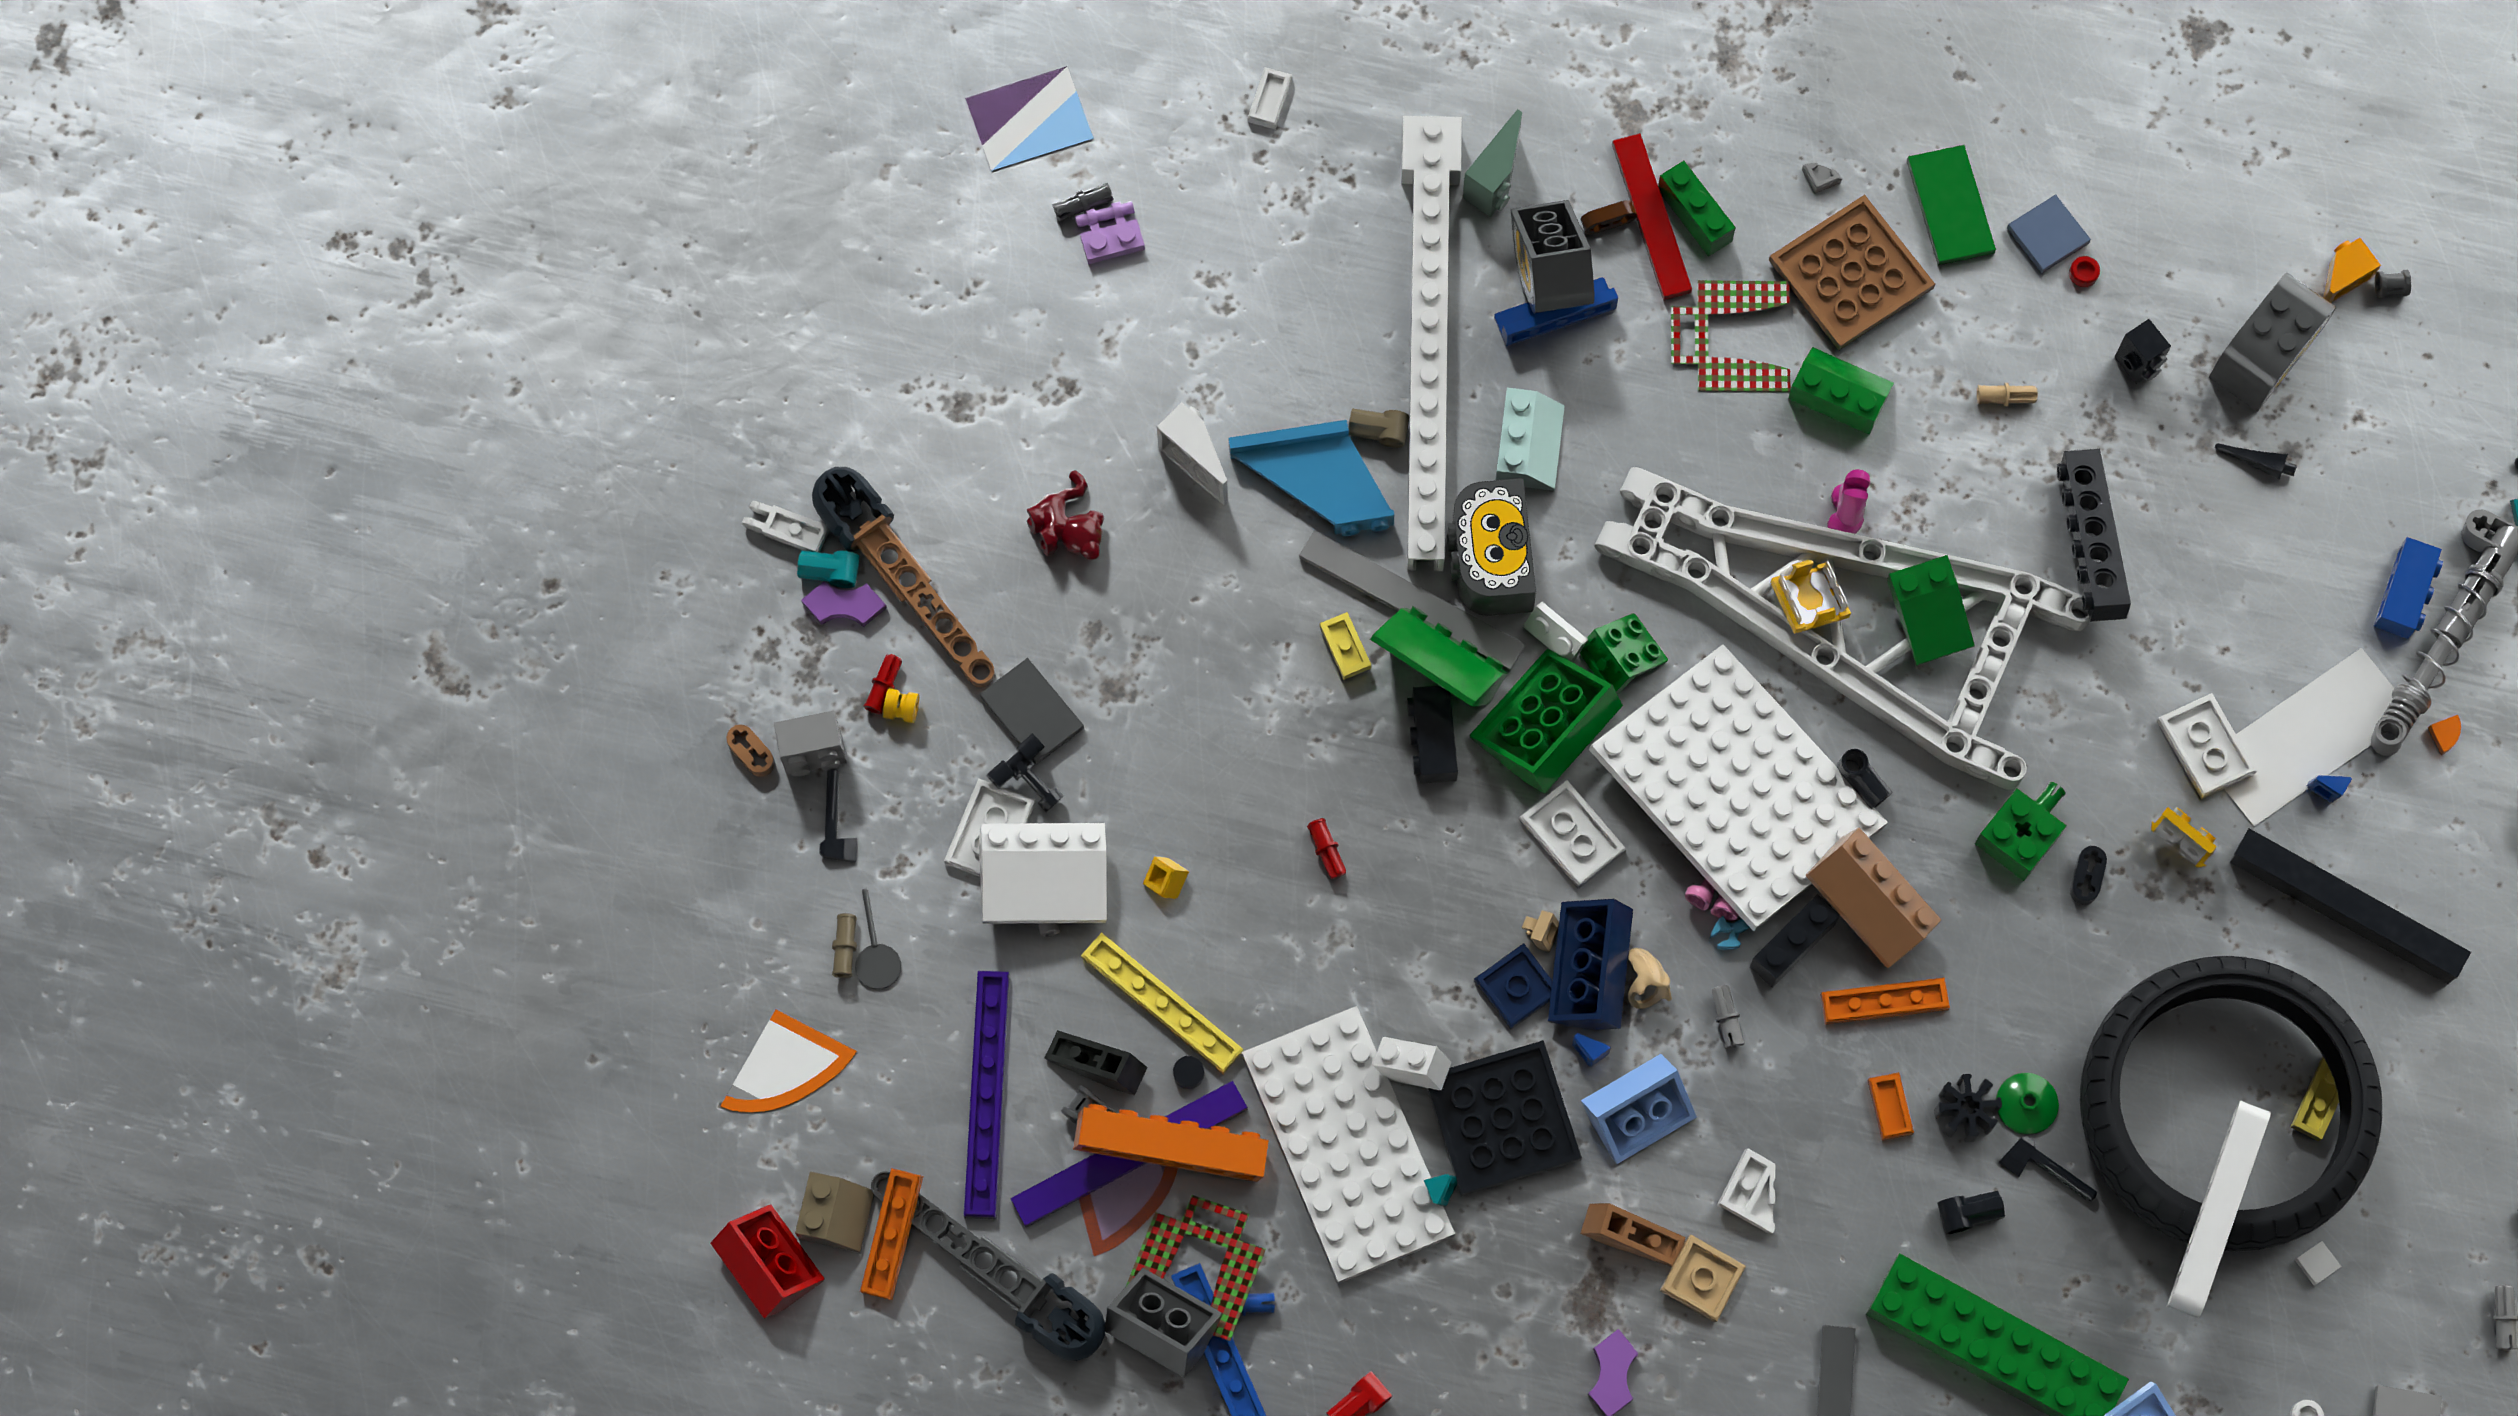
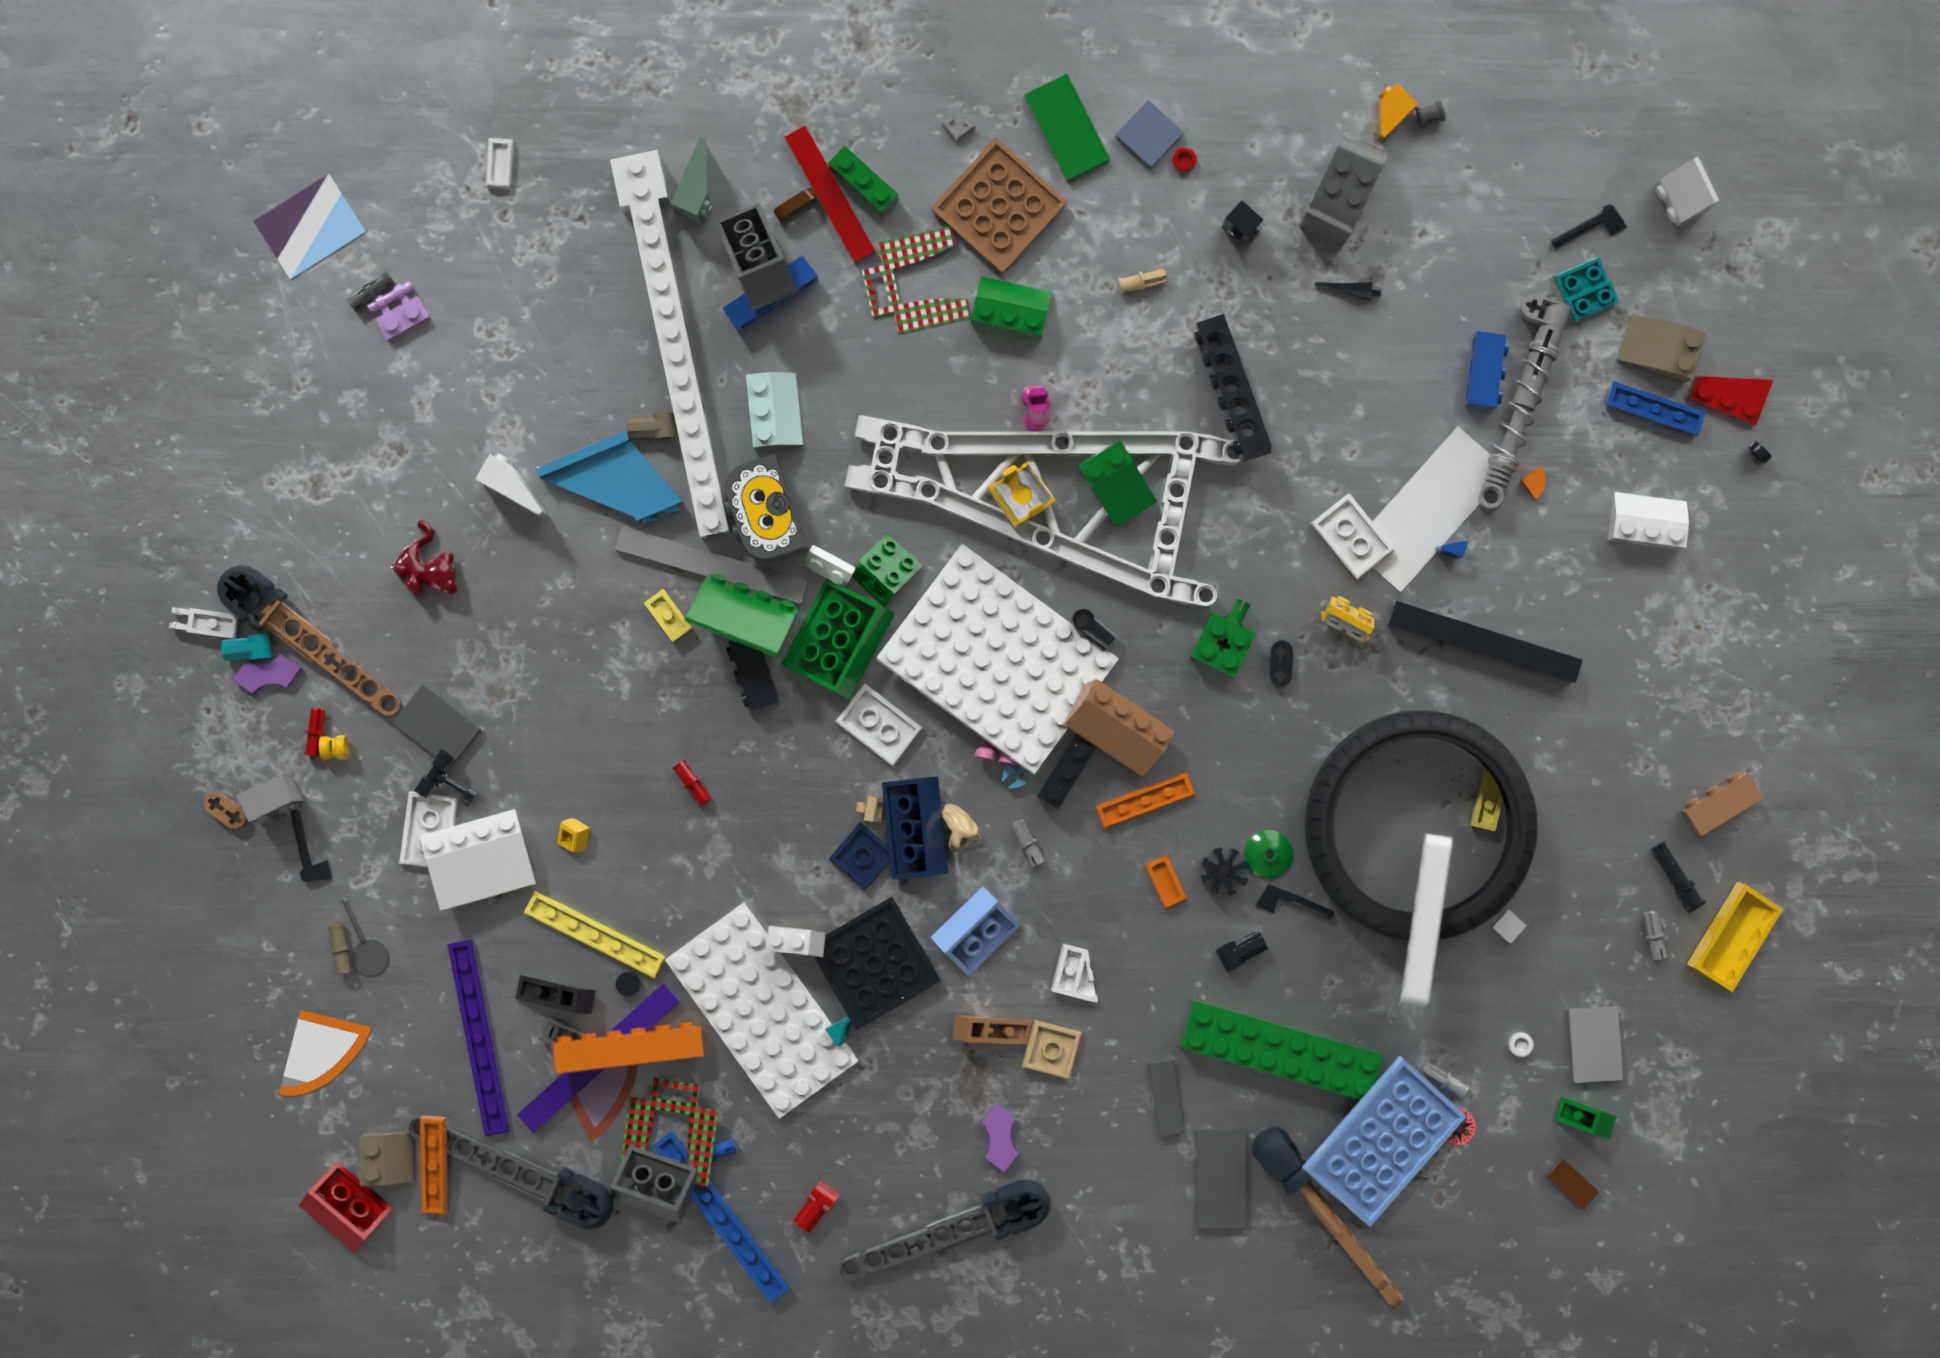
camera: 15 degrees left, 15 degrees up
blue slope [1572,1033,1611,1067] -> none

